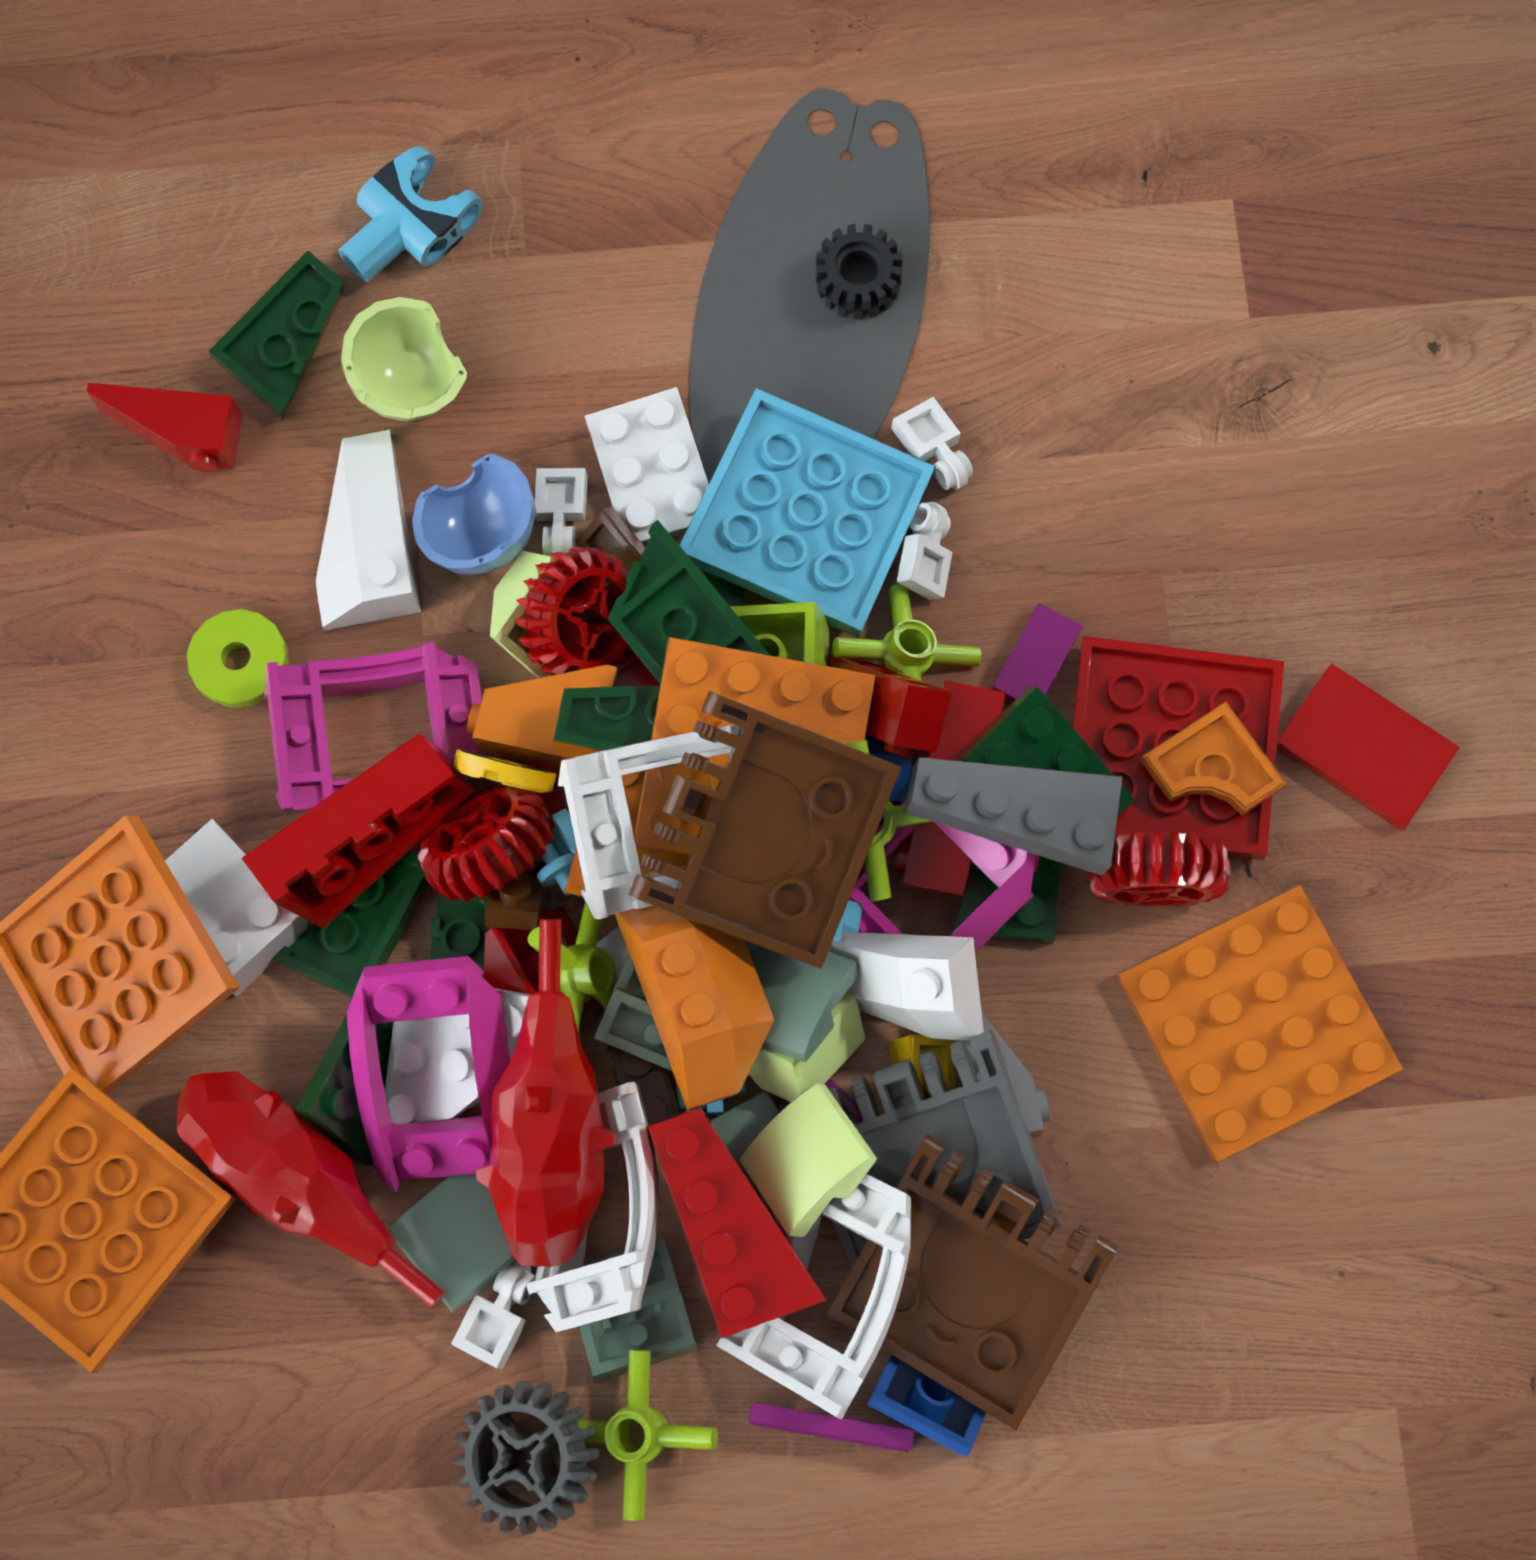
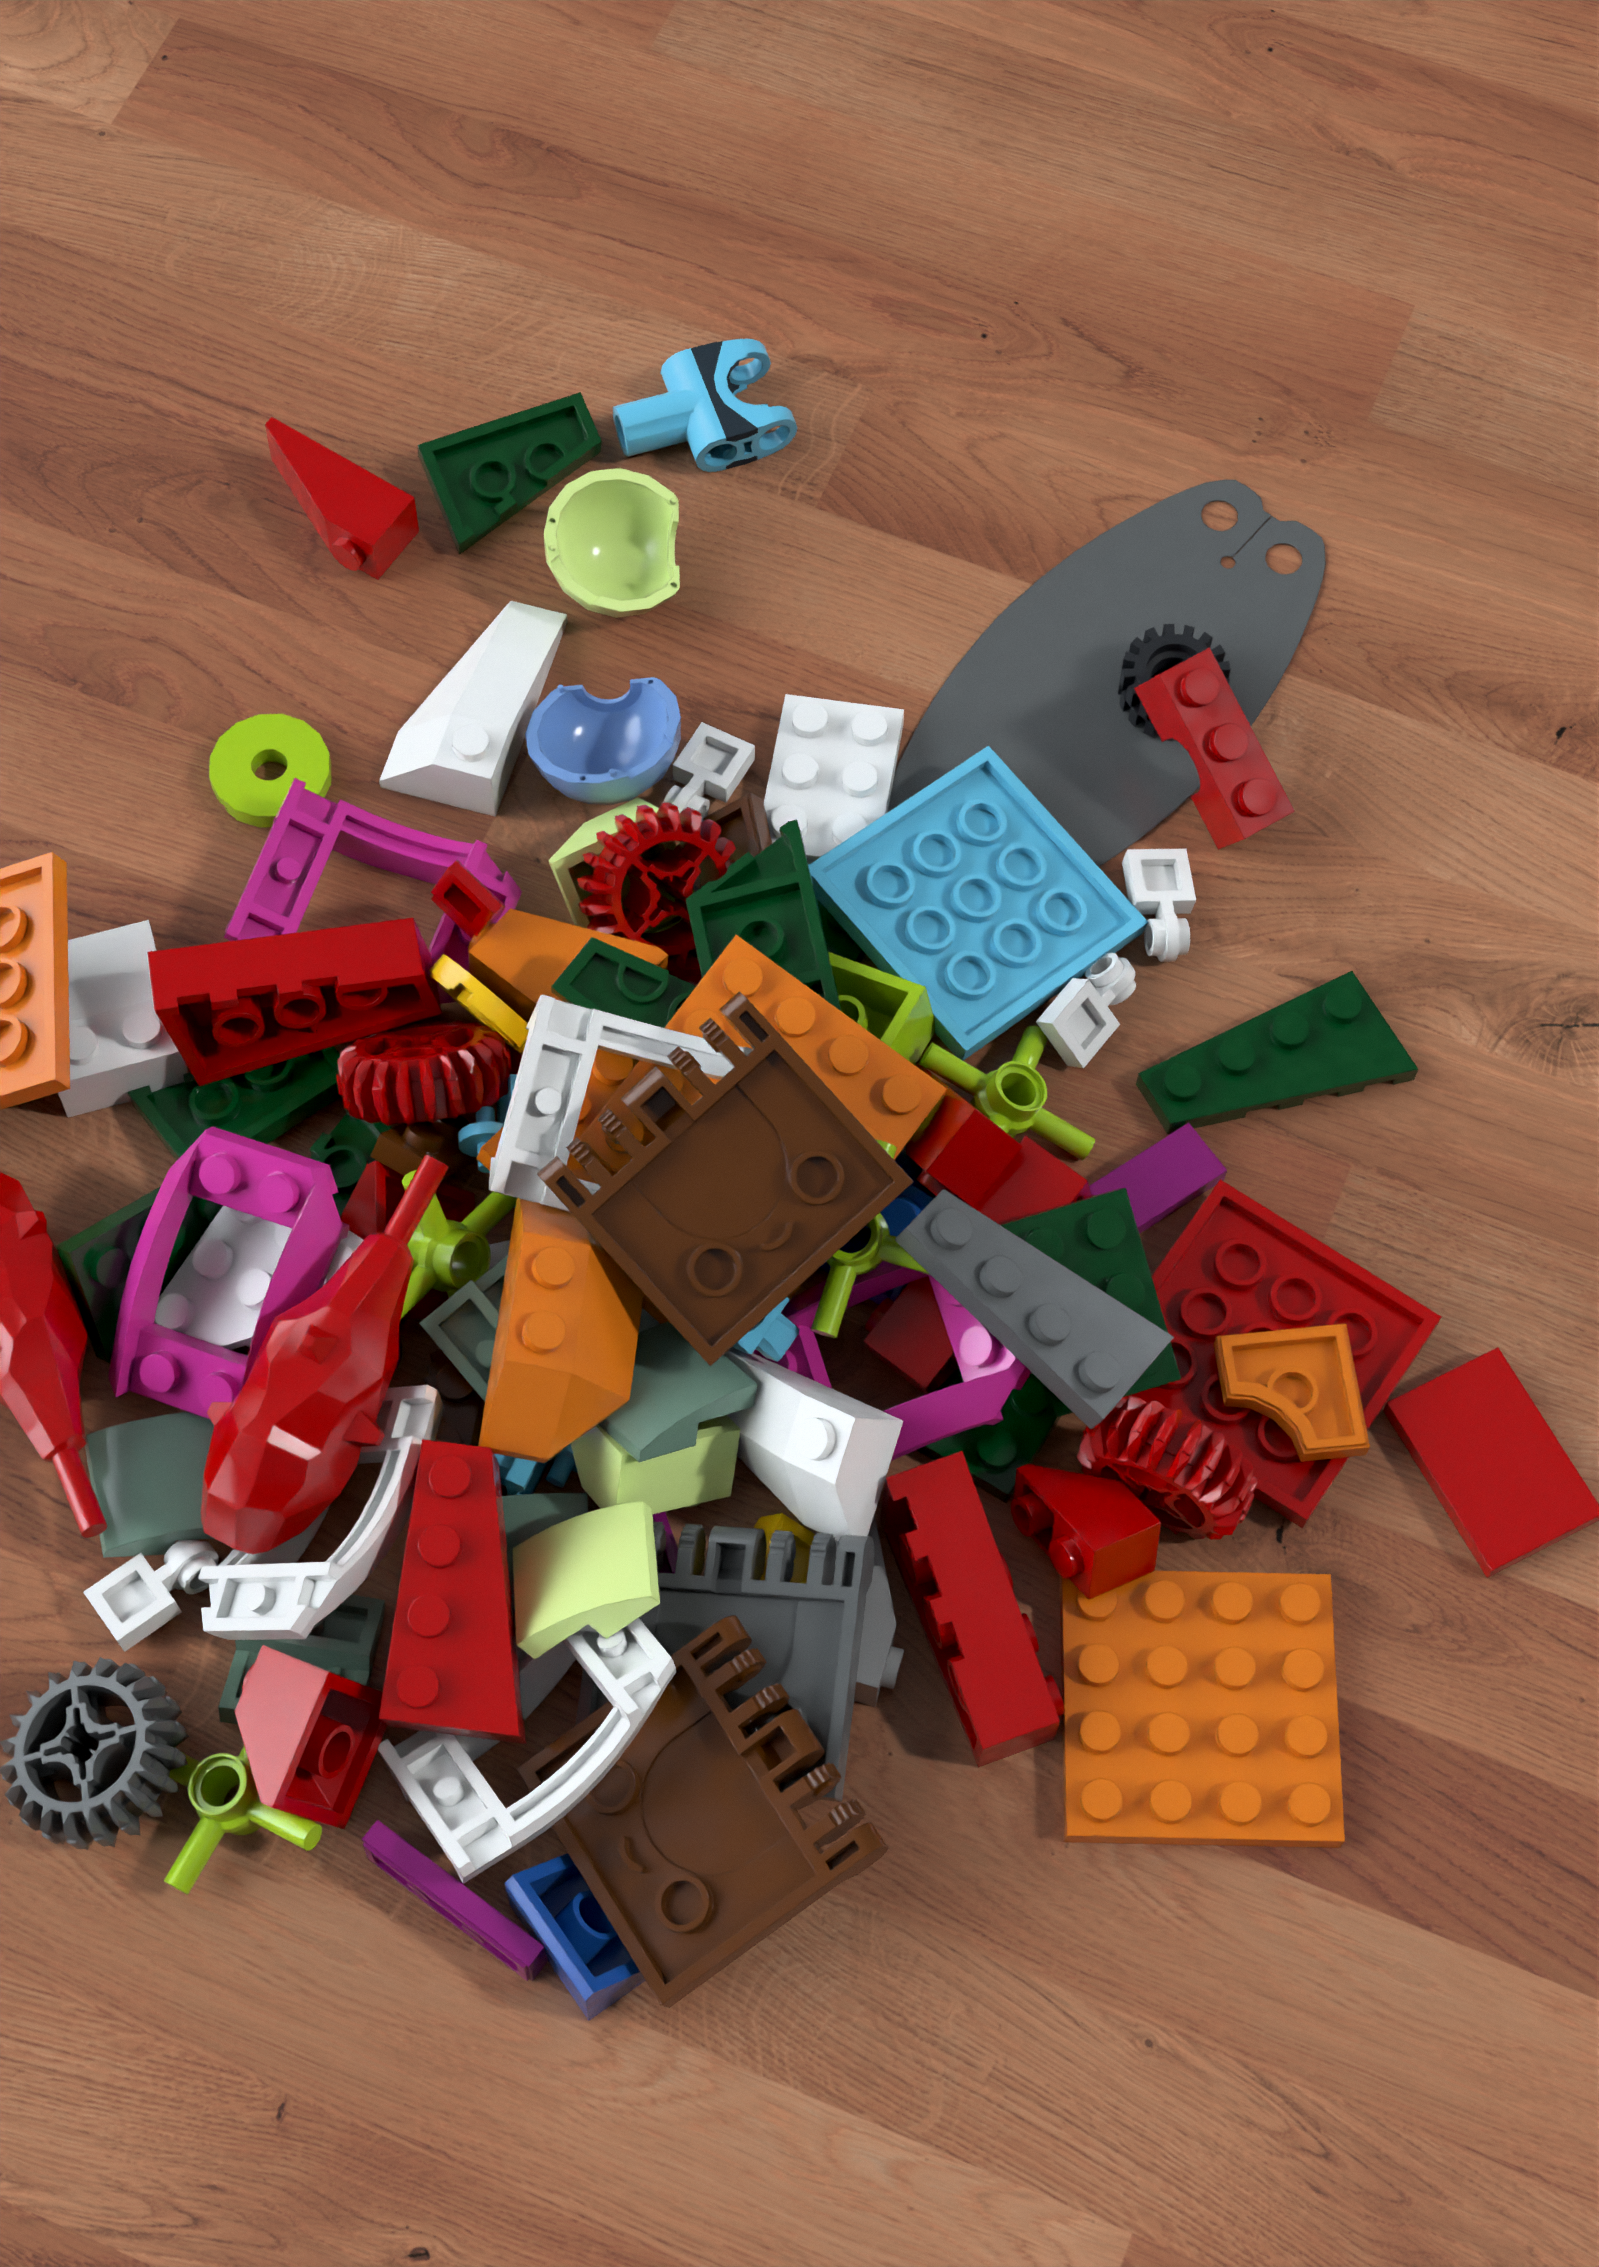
camera: 20 degrees right, 10 degrees down
none -> red slope [234,1645,387,1830]
none -> red slope [431,860,505,939]
none -> red wedge [880,1451,1065,1768]
none -> red slope [1011,1464,1161,1600]
none -> red arch [1134,647,1295,850]
none -> dark green wing [1136,971,1418,1134]

